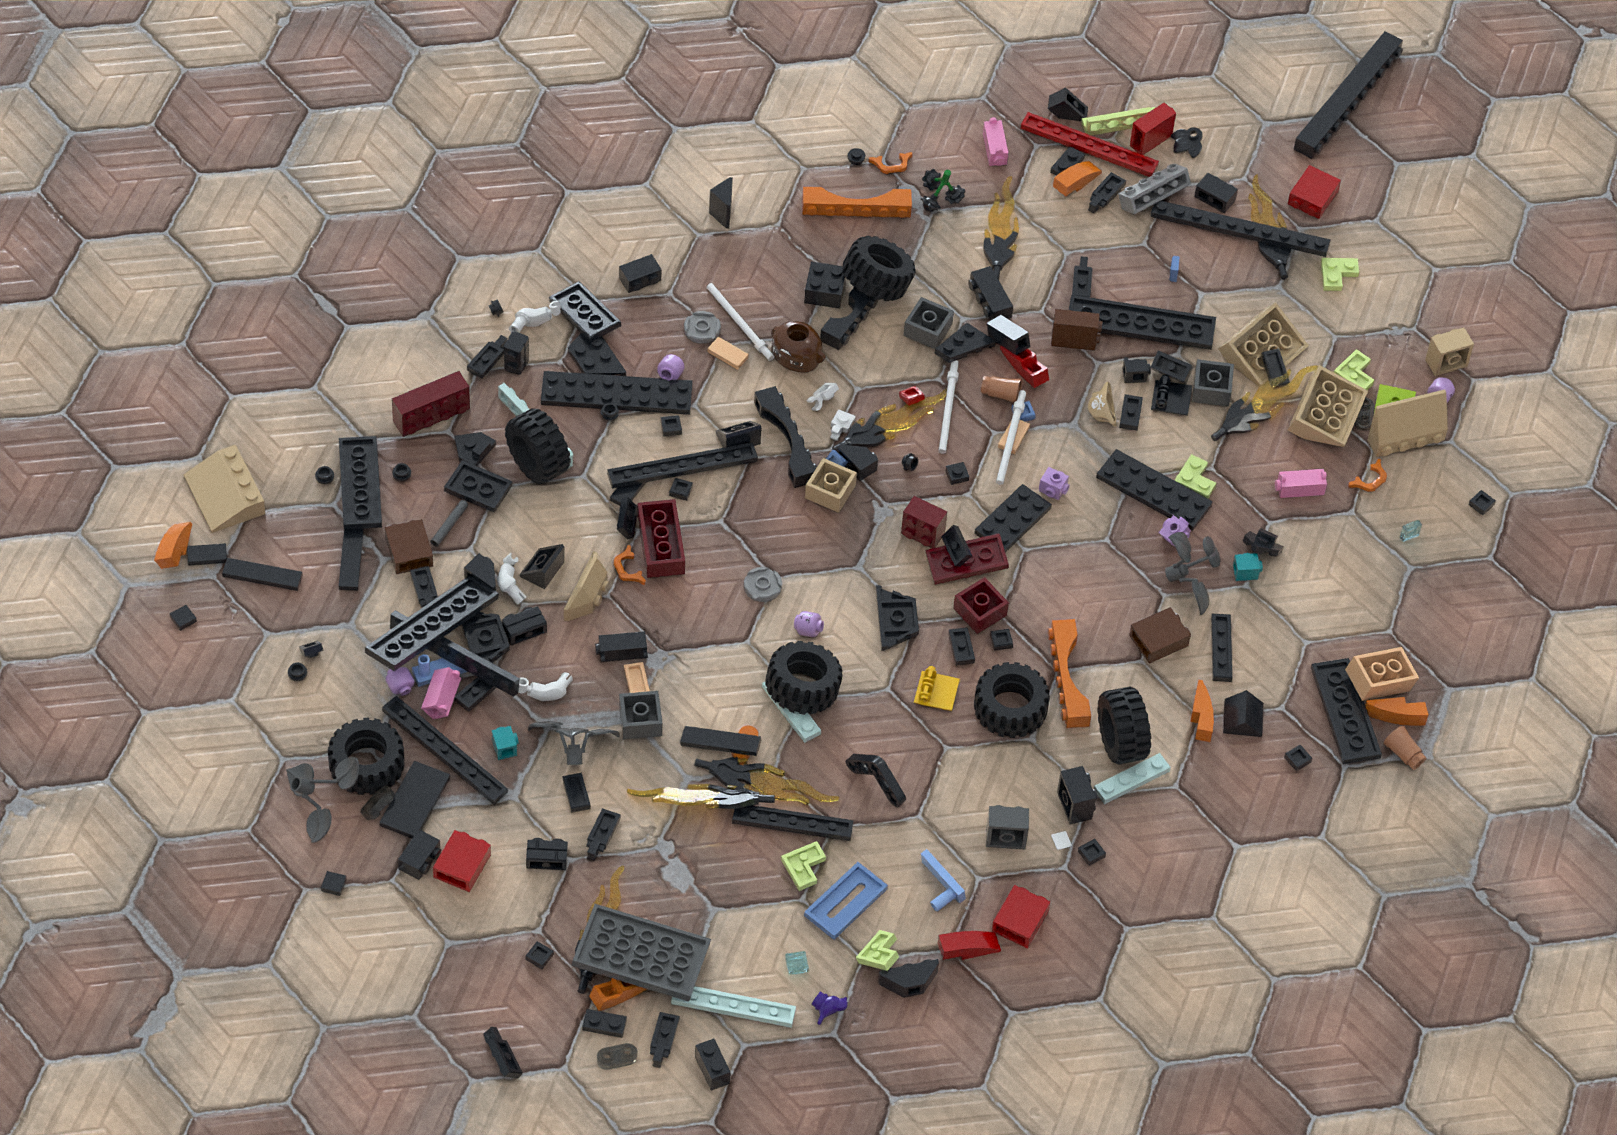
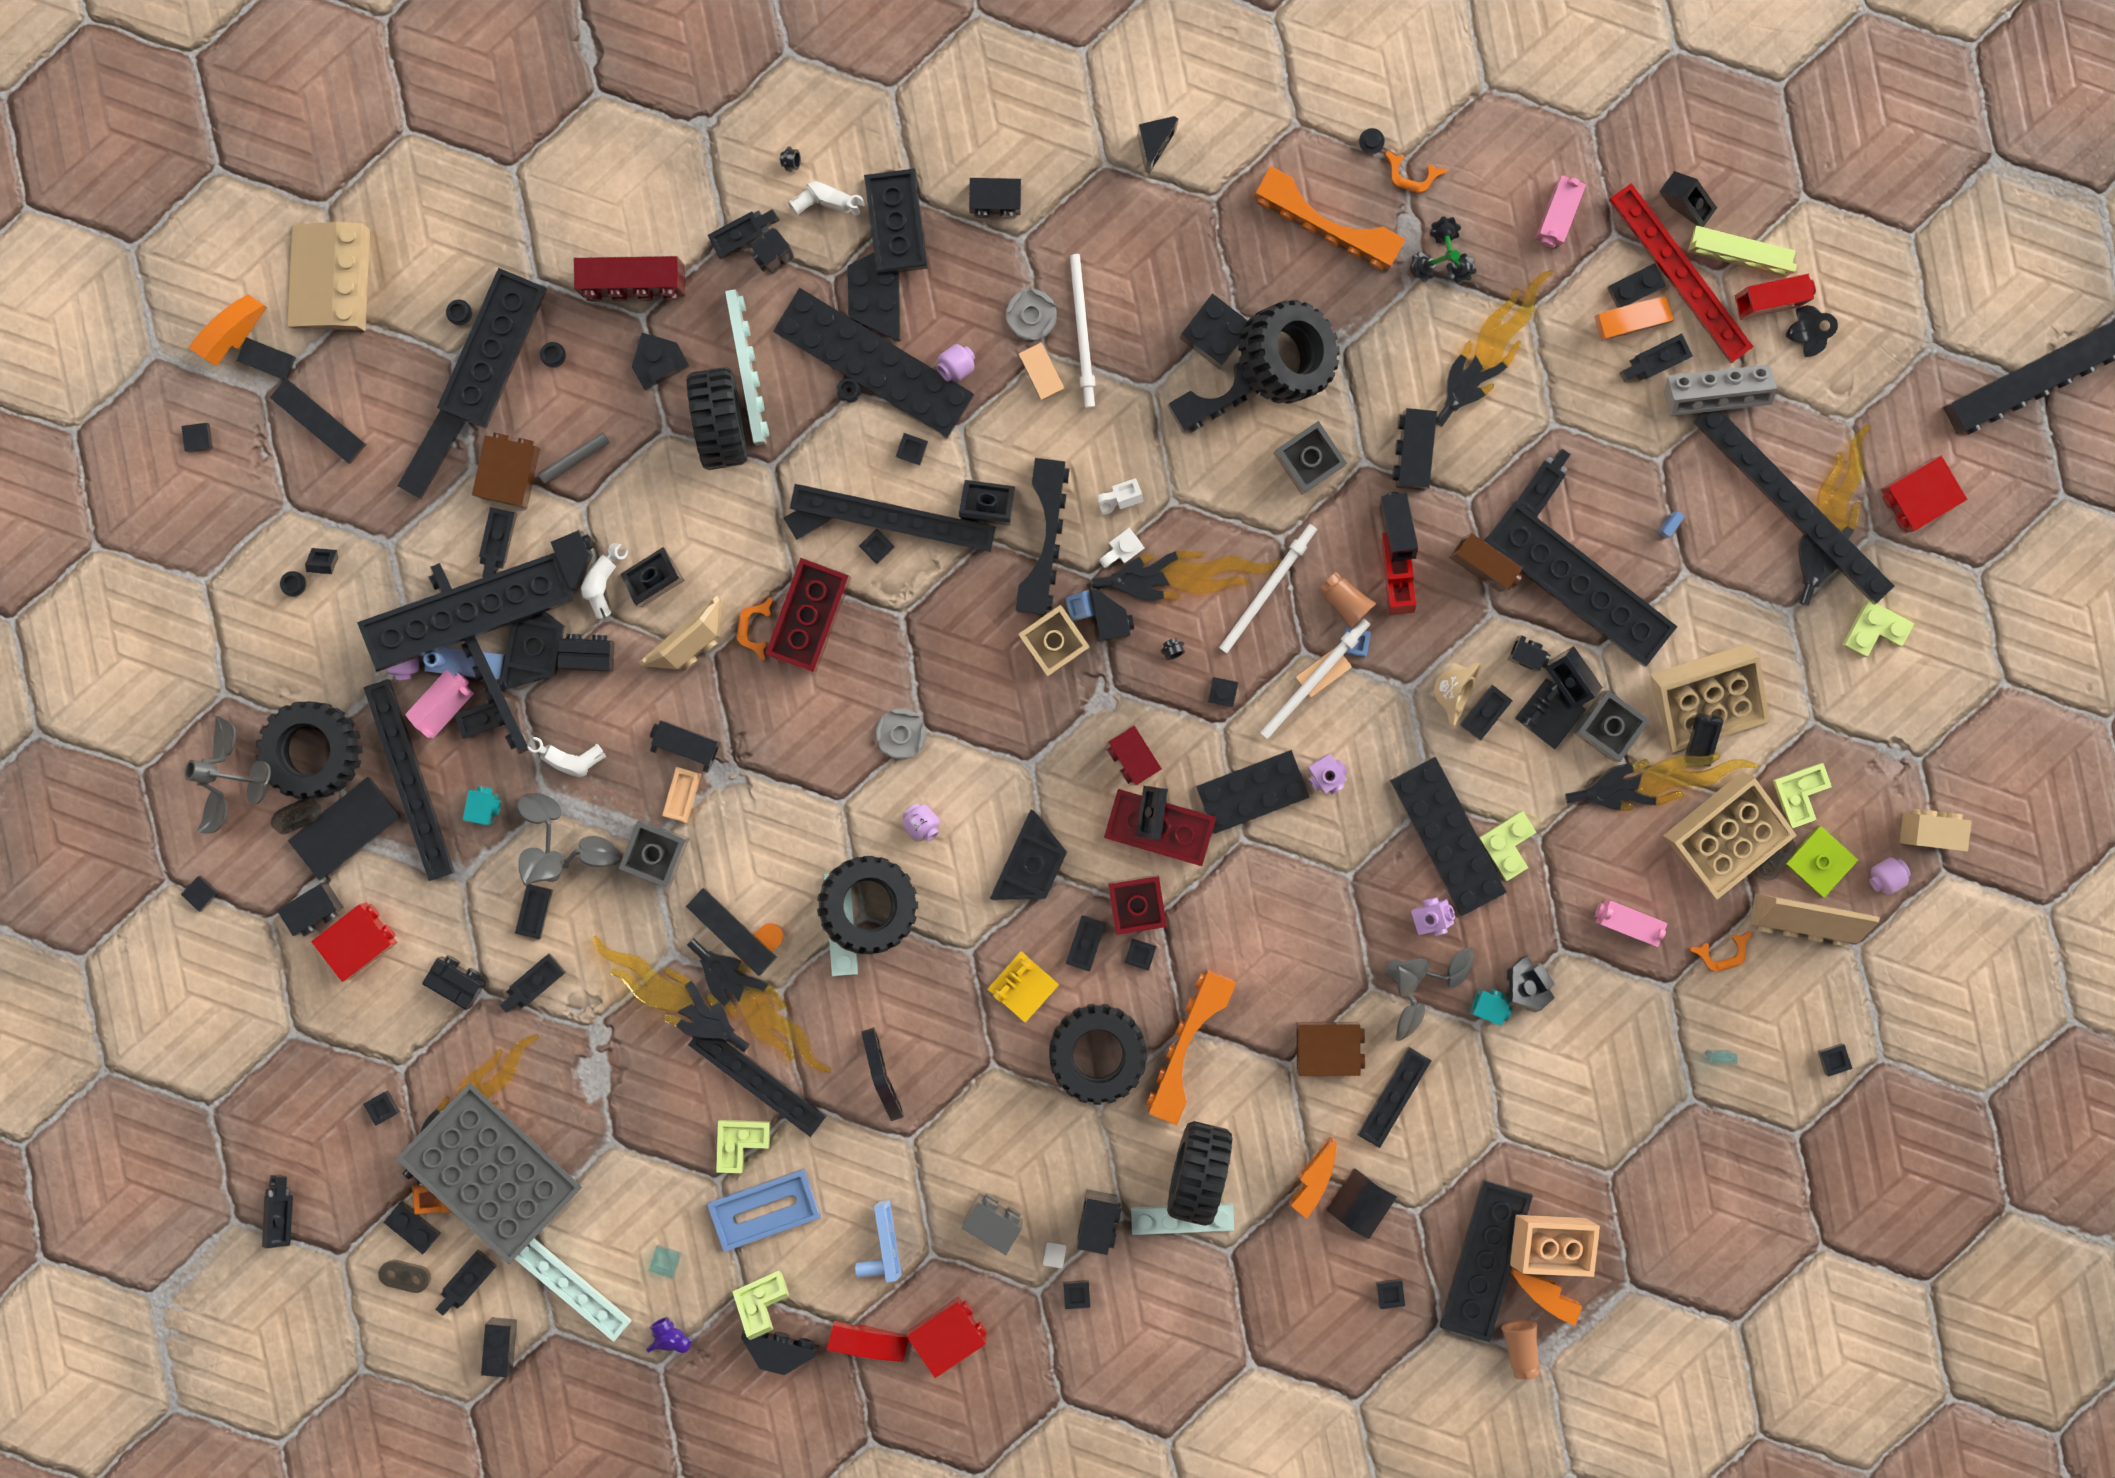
camera: 30 degrees right, 35 degrees up
black plate [444,460,512,513] -> none
black plate [617,497,637,540] -> none
reddish brown piece [771,321,826,373] -> none
red tile [899,386,925,406] -> none
black wing [934,323,997,363] -> none
black brick [1194,173,1238,214] -> none

